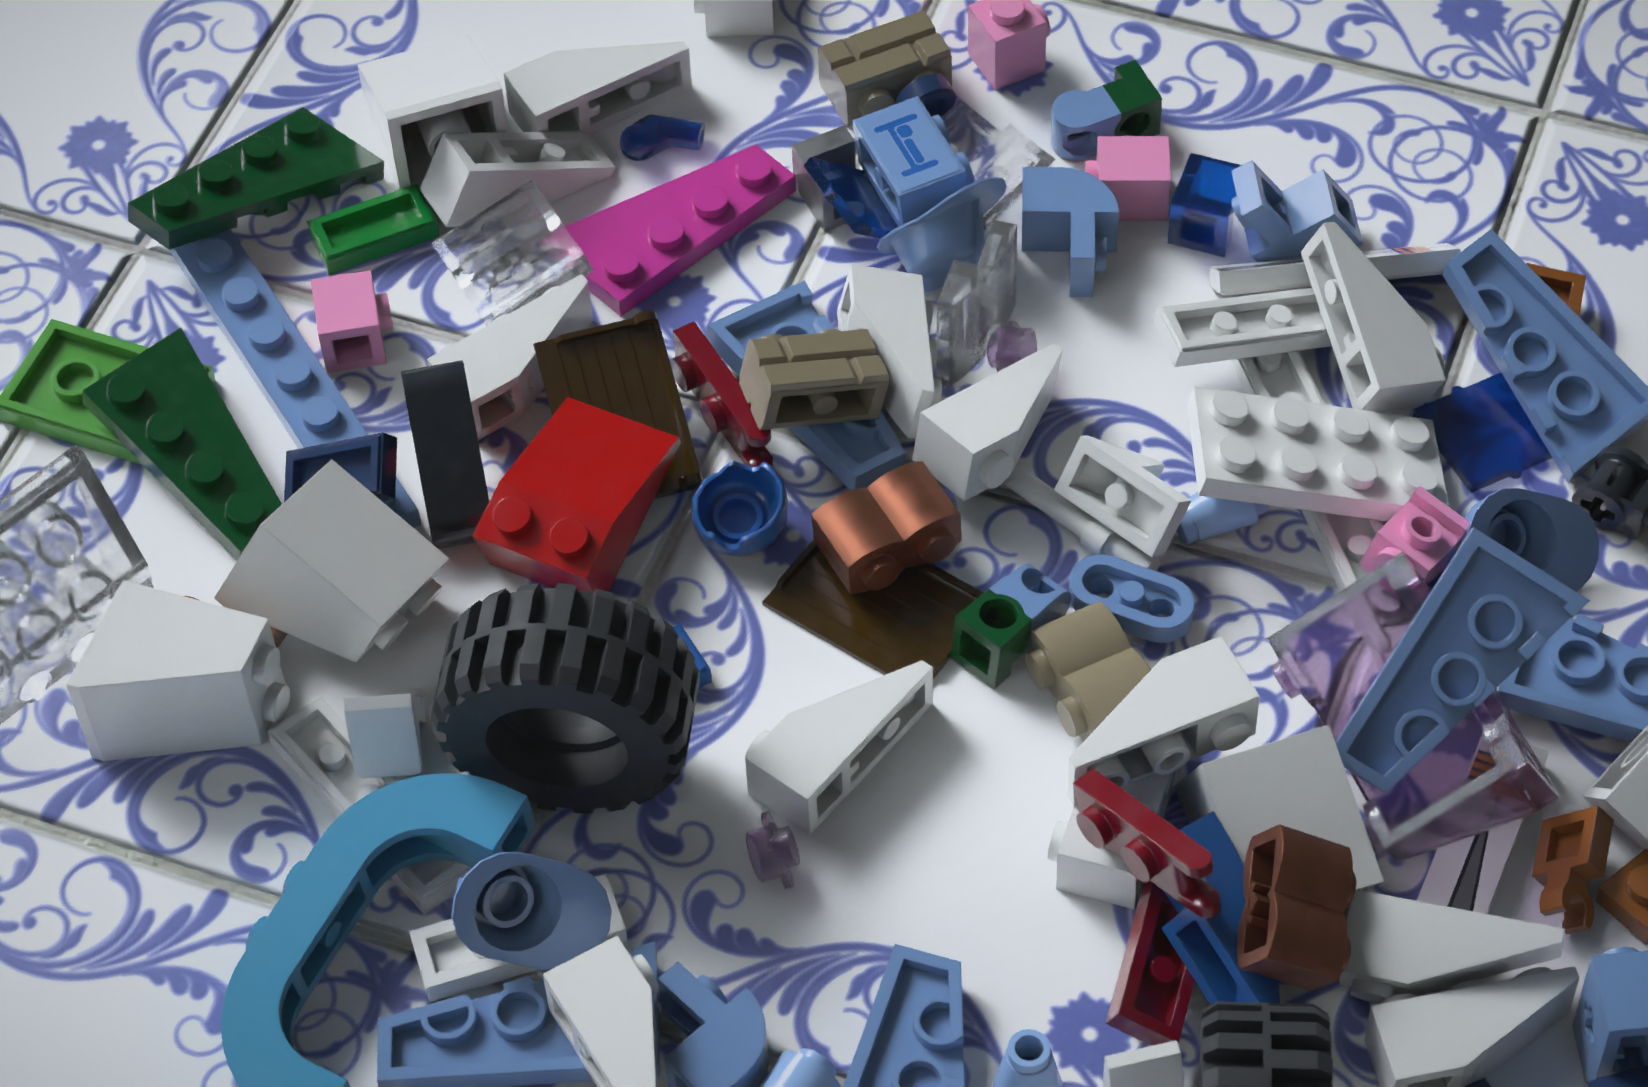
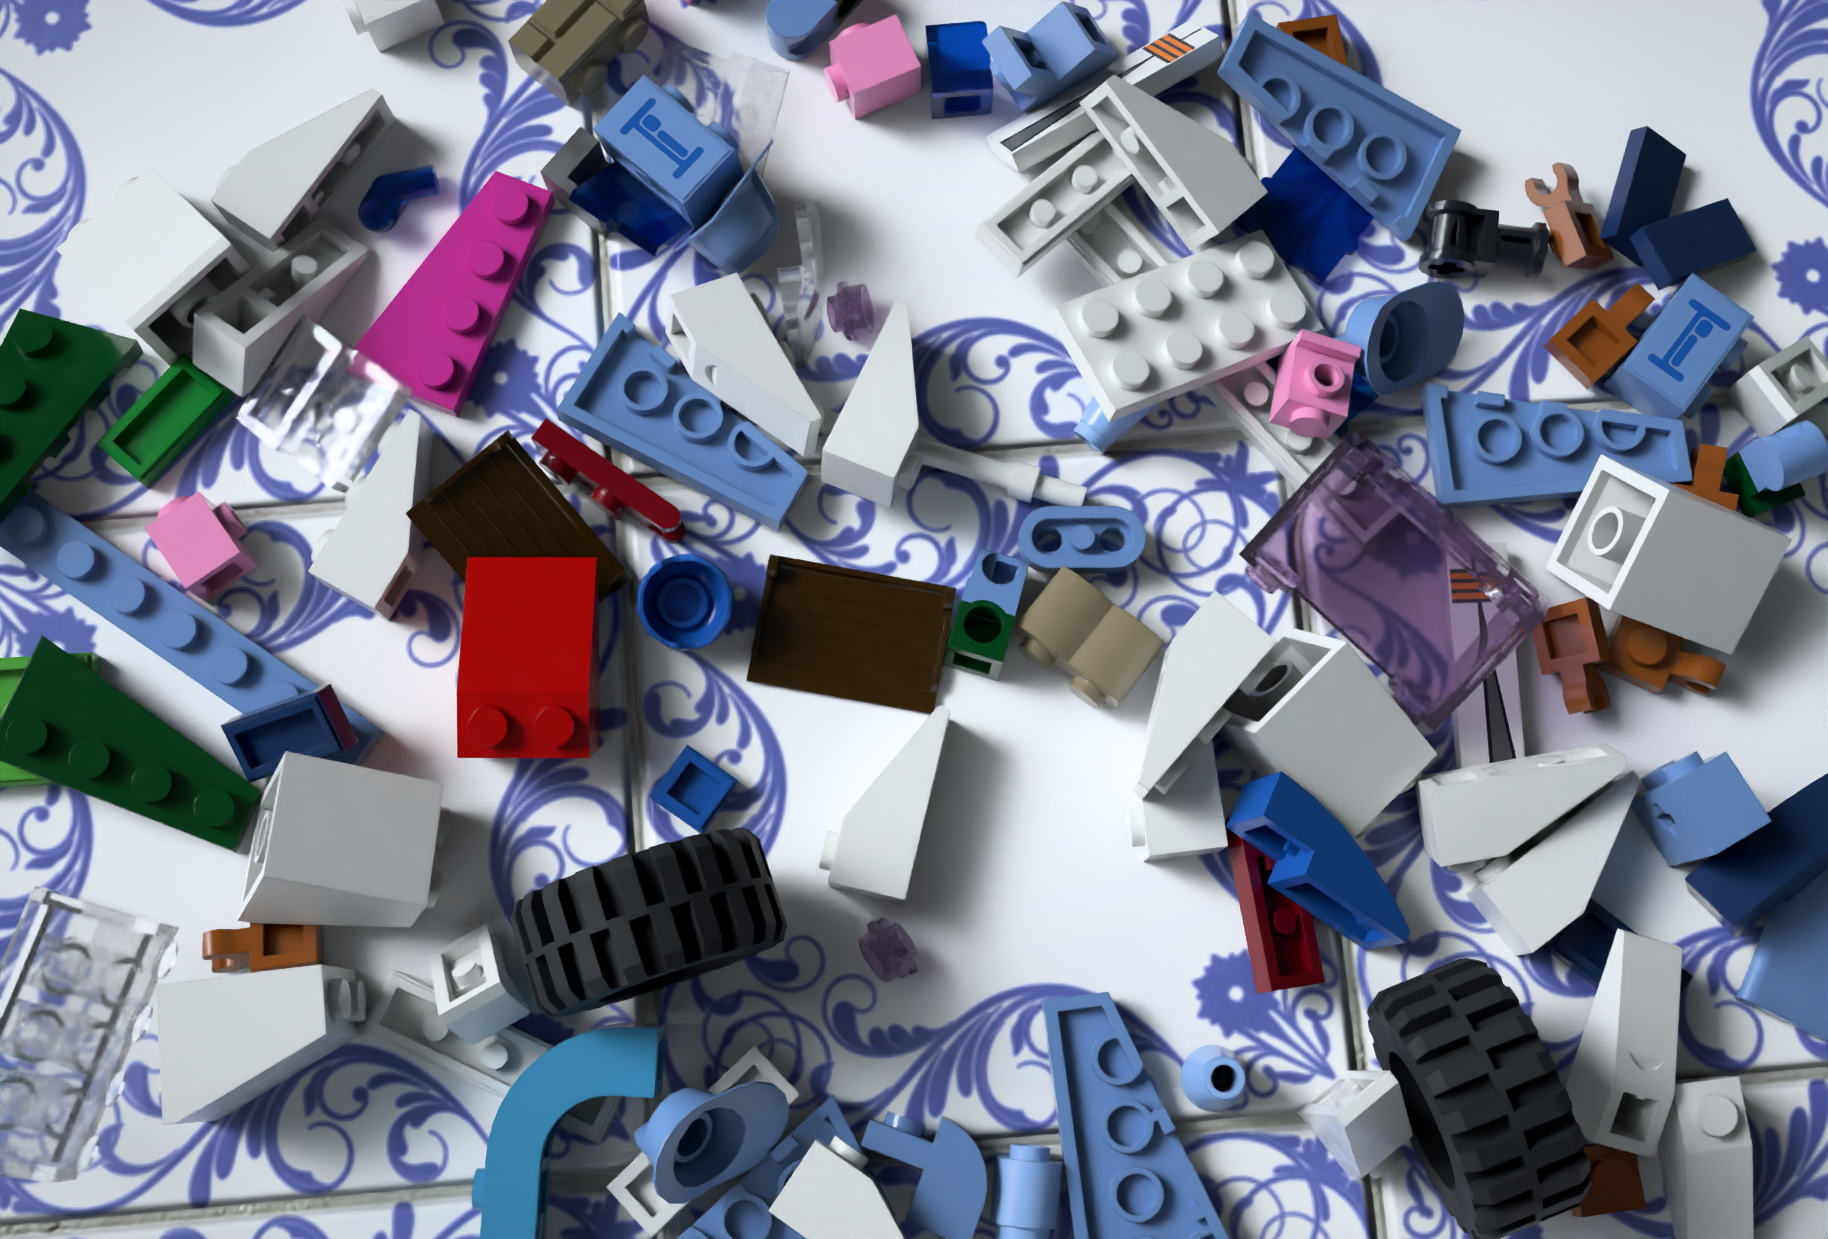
camera: 30 degrees left, 25 degrees up
black beam [400,360,489,549] -> none
dark tan brick [739,329,889,430] -> none
copper brick [811,461,962,594] -> none
dark blue tile [895,74,956,120] -> none
medium blue brick [1021,167,1119,297] -> none
white slope [1054,435,1192,557] -> none
dark red hinge [1073,768,1222,918] -> none
copper brick [1237,824,1357,991] -> none
medium blue wing [1335,528,1591,794] -> none

